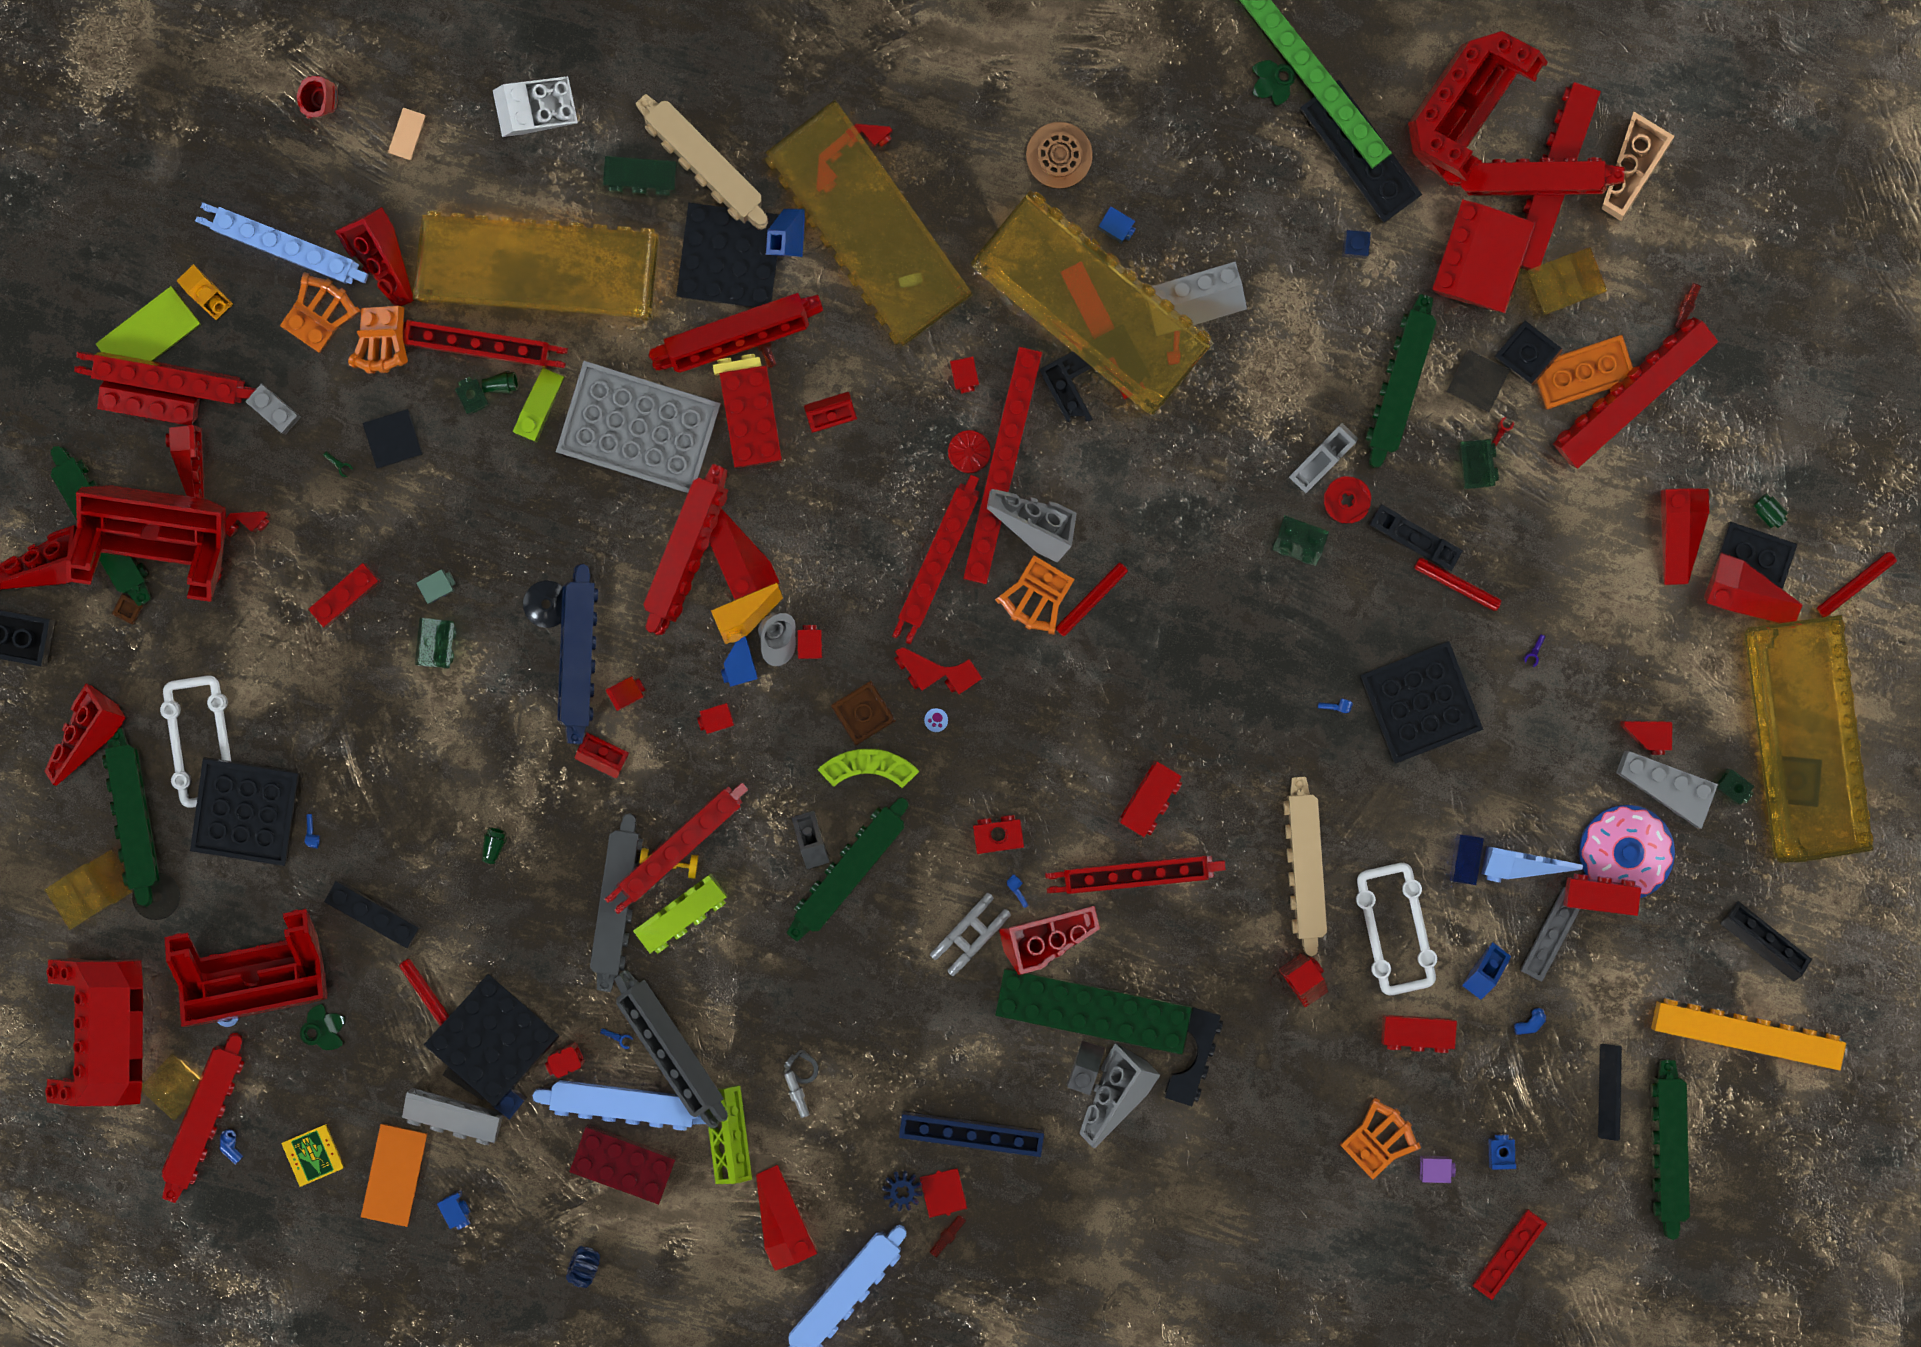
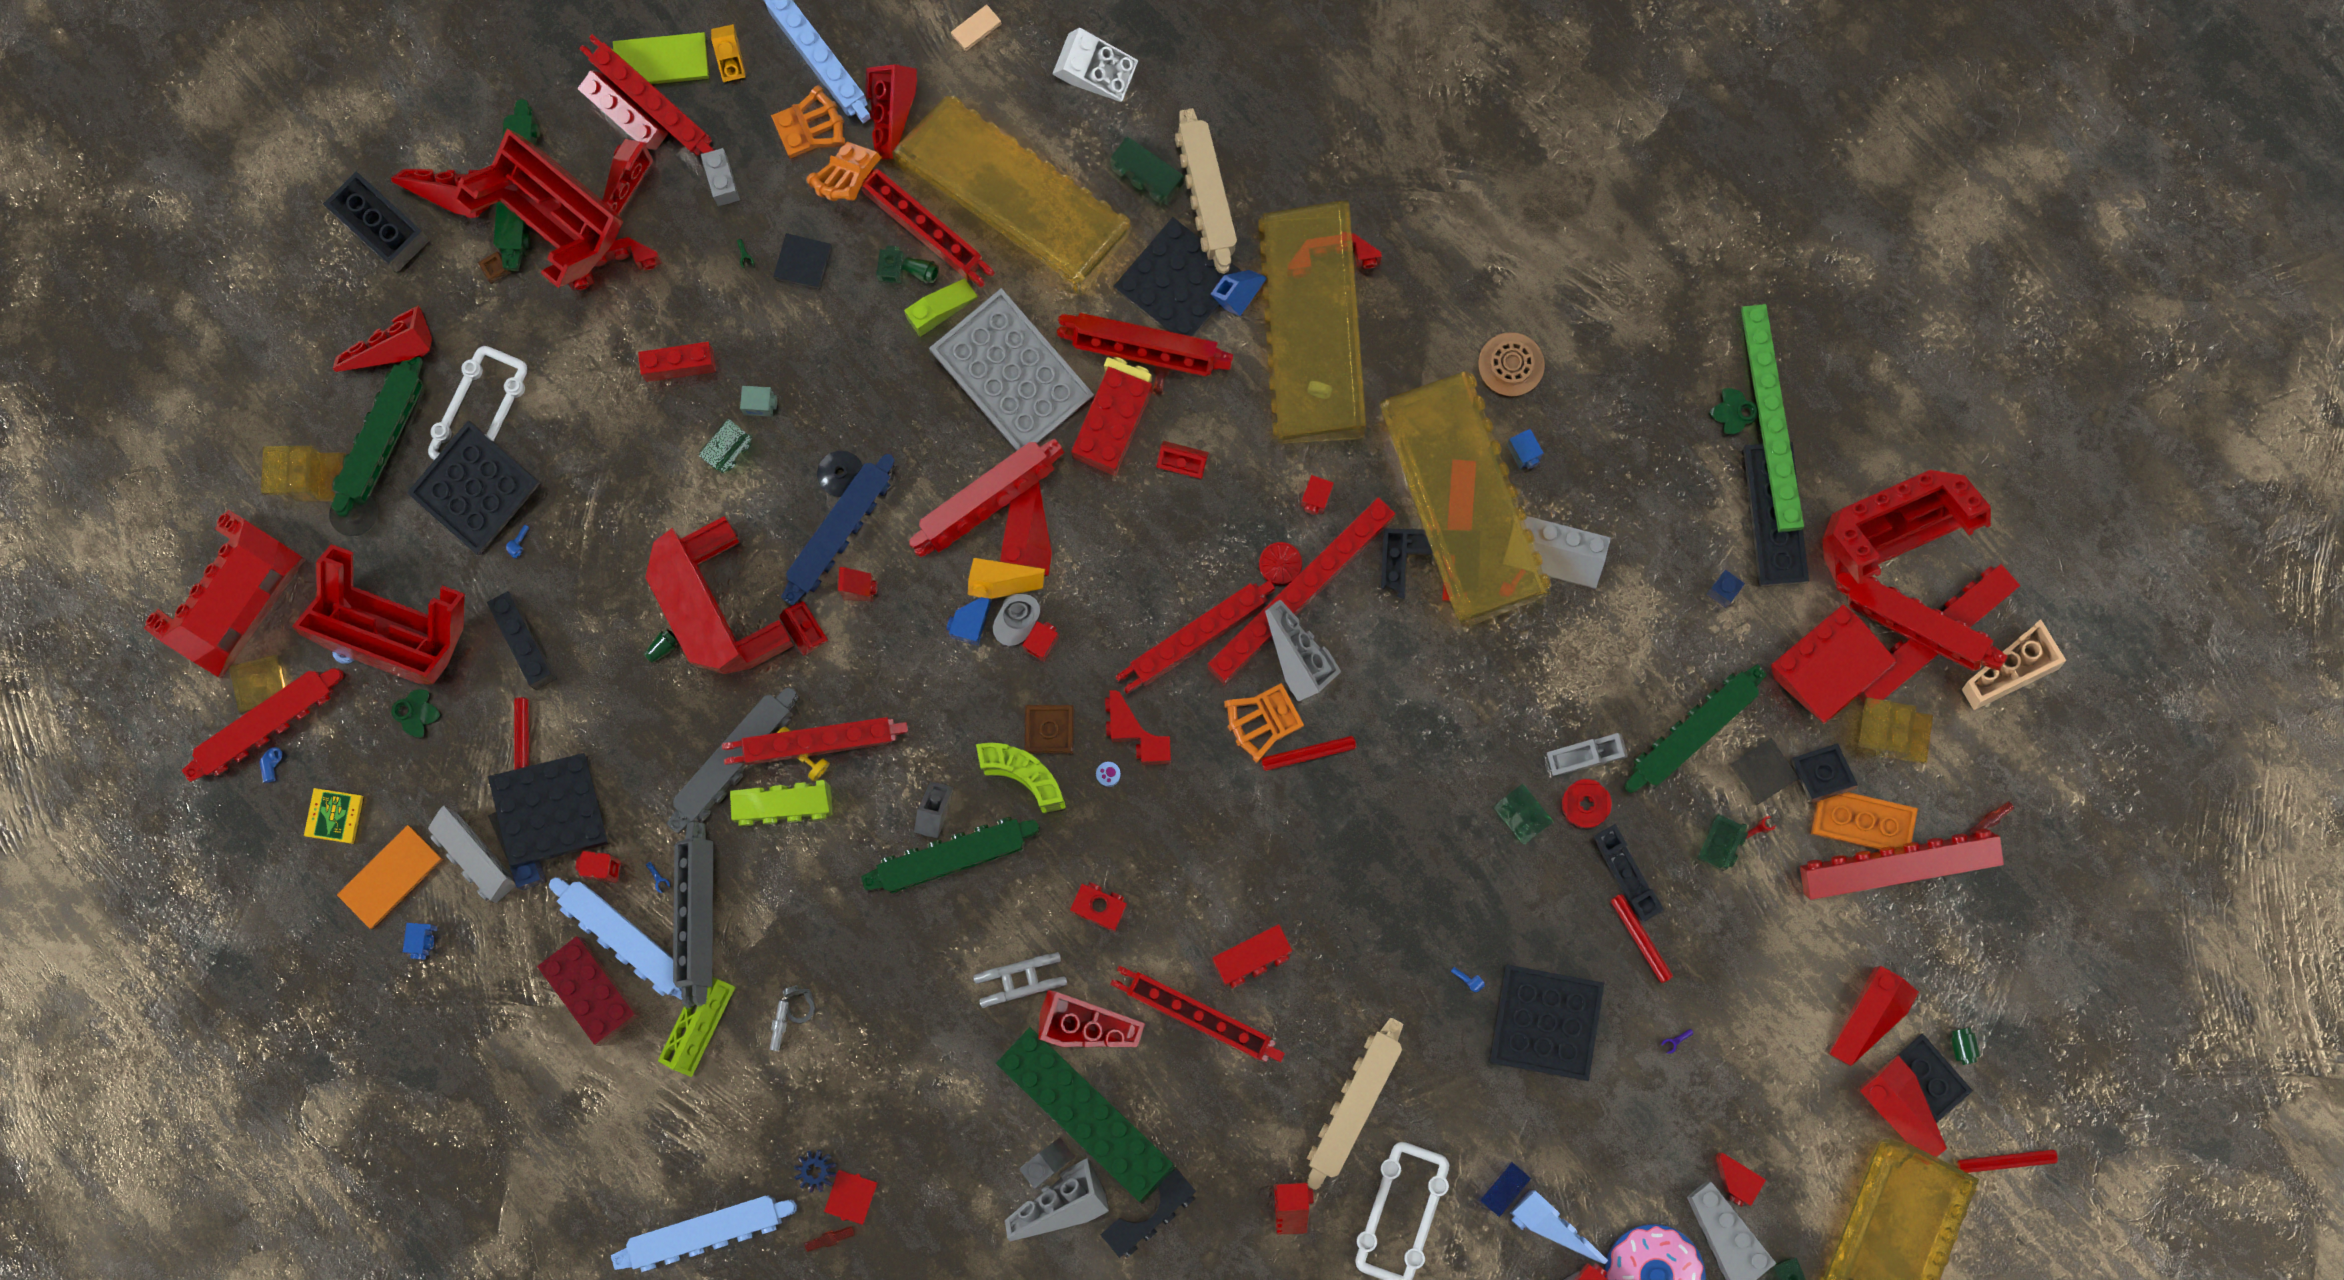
camera: 35 degrees right, 10 degrees down
dark blue gear [566,1246,600,1288] -> none
red brick [697,703,735,734] -> none
red wedge [756,1164,818,1271] -> none
dark blue brick [899,1111,1044,1157] -> none
blue hand [1007,875,1029,908] -> none
none -> red wedge [645,516,794,674]

